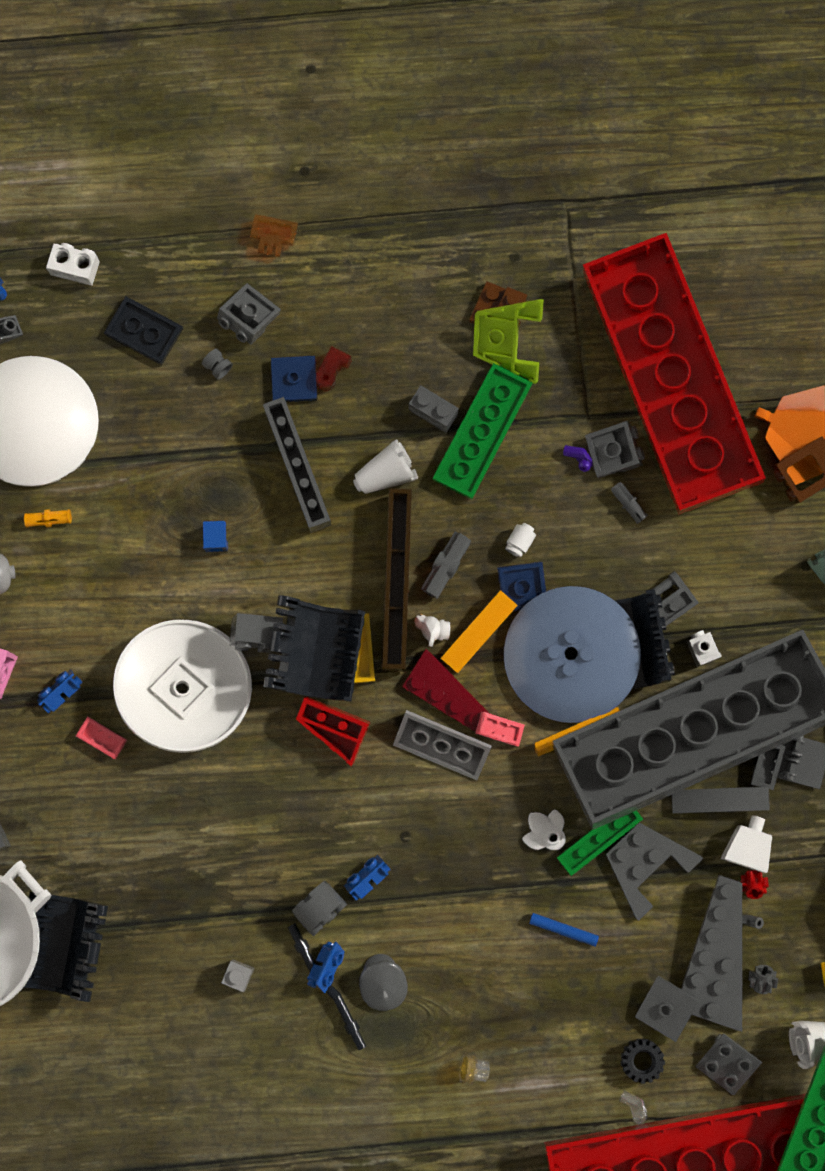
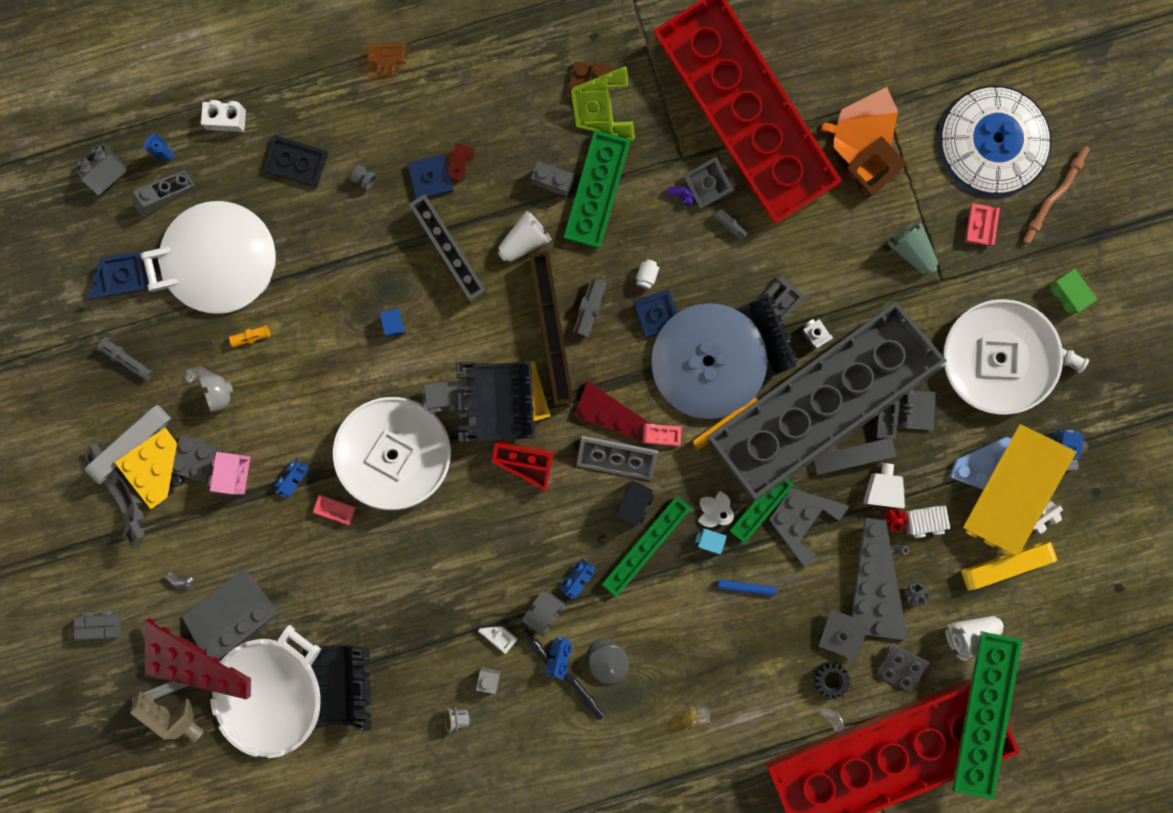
camera: 10 degrees left, 5 degrees up
dark grey plate [217,283,281,345] -> none
white animal [414,614,450,647] -> none
light orange tile [441,590,518,673] -> none
none -> light grey piece [445,707,469,733]
none -> white tile [478,626,518,654]
none -> green plate [602,496,691,597]
none -> black brick [615,480,655,526]
none -> medium azure brick [695,528,727,554]
none -> white brick [905,506,950,538]

